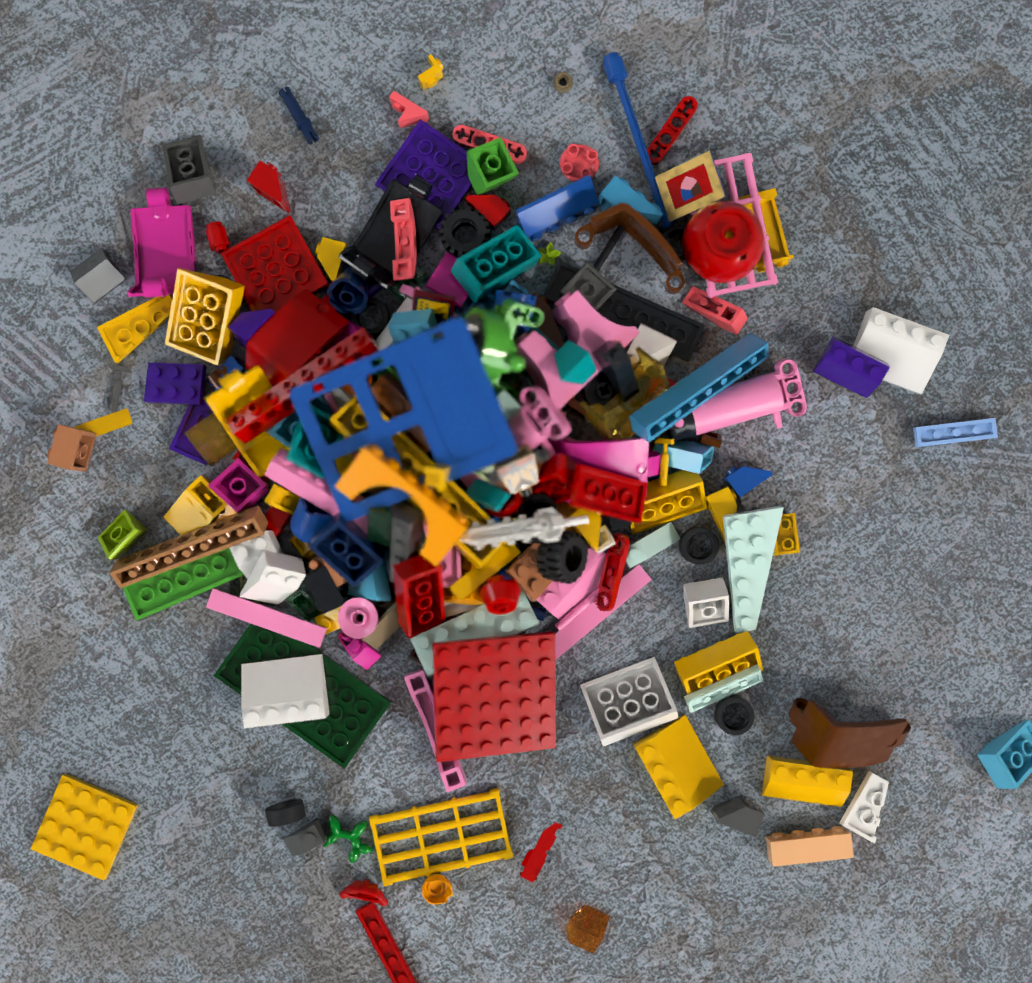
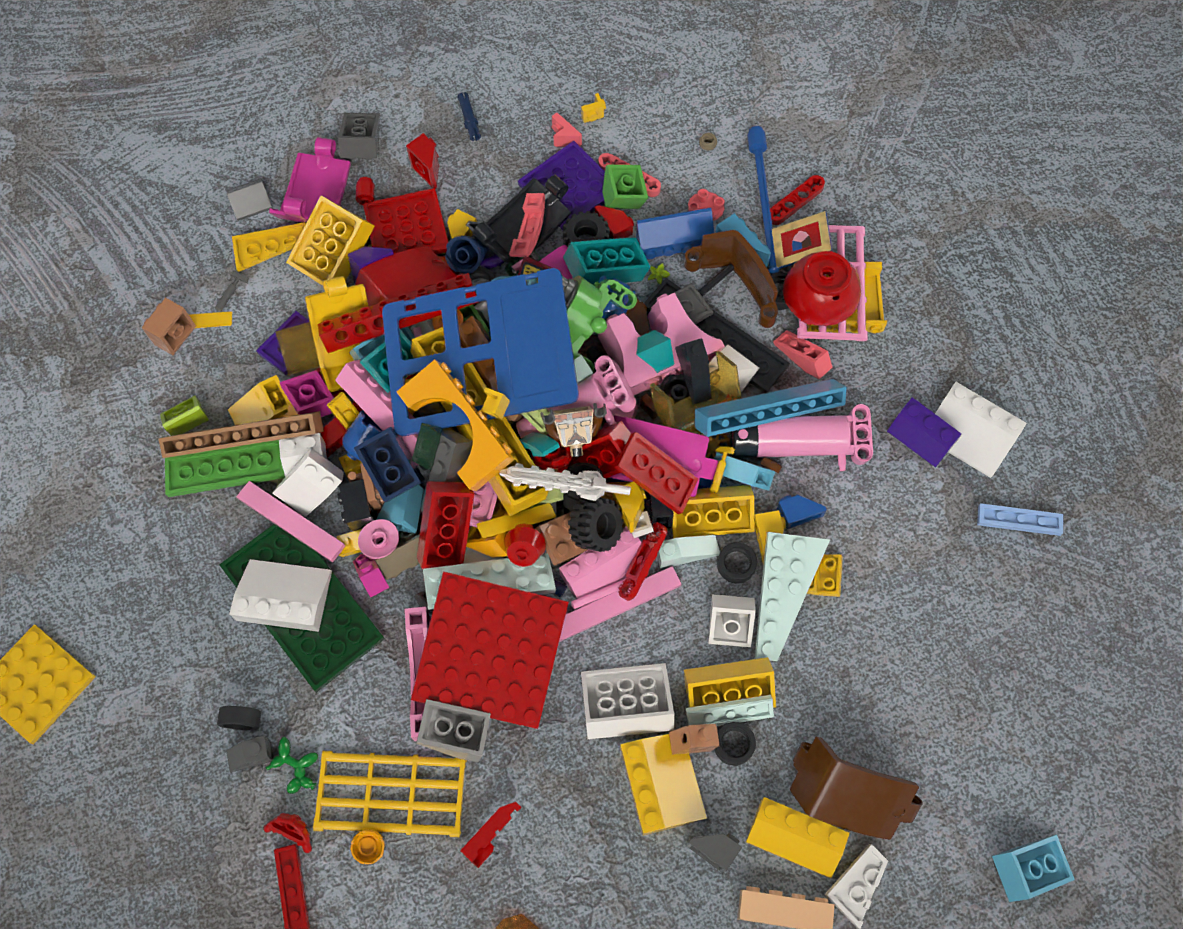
camera: 15 degrees right, 20 degrees down
dark purple plate [144,362,207,406] -> none
clear green slope [285,586,322,621] -> none
none -> light grey slope [416,699,491,762]
none -> nougat torso [669,724,719,755]

